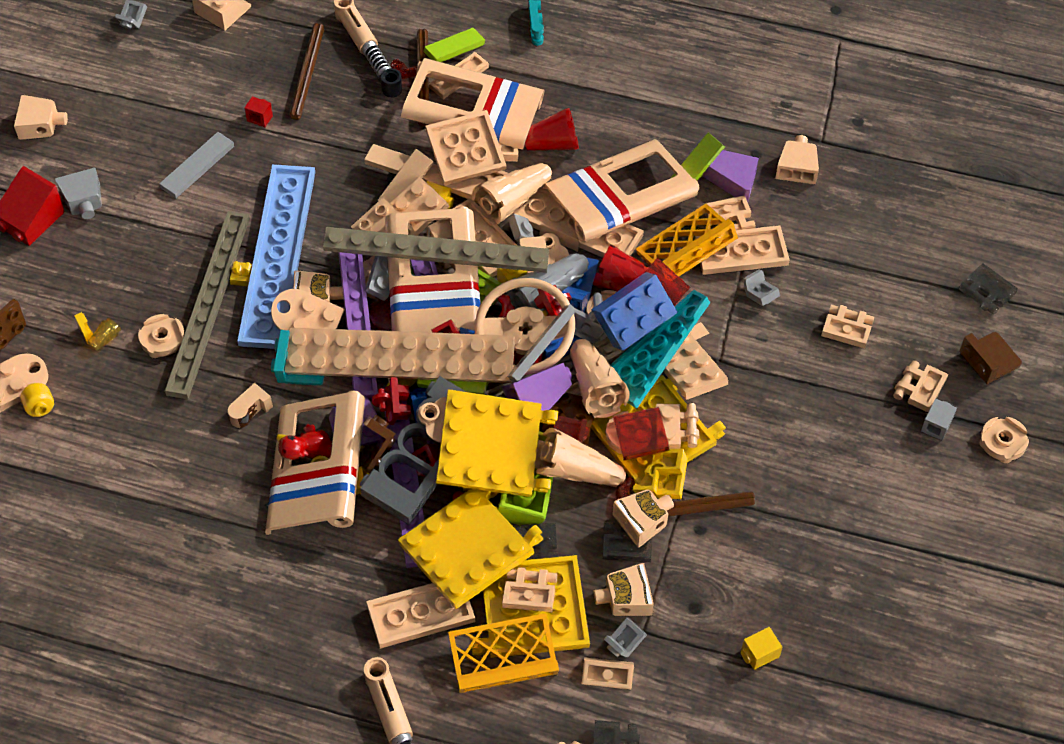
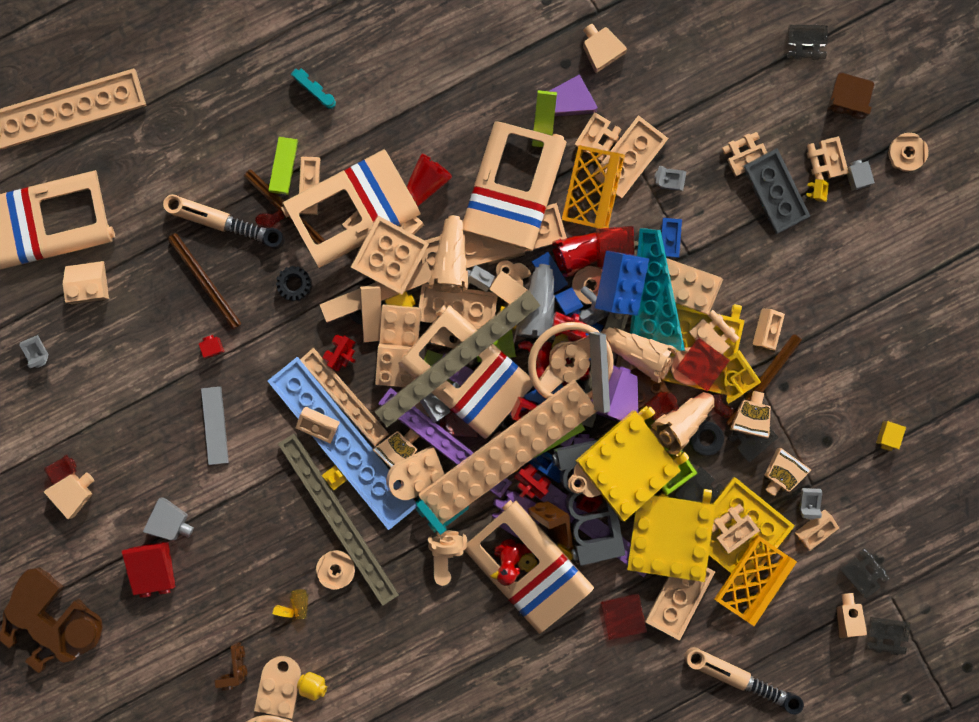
camera: 45 degrees left, 30 degrees up
none -> clear red bracket [44,455,77,485]
none -> black tyre [276,266,312,301]
none -> light nougat slope [295,407,340,444]
none -> light nougat tile [300,348,389,446]
none -> red hips [322,335,356,372]
none -> light nougat plate [428,531,467,557]
none -> clear red tile [601,593,647,640]
none -> blue plate [661,218,682,258]
none -> black tyre [689,421,724,456]
none -> dark grey tile [742,148,810,234]
none -> light nougat slope [753,308,785,351]
none -> yellow tile [806,179,829,202]

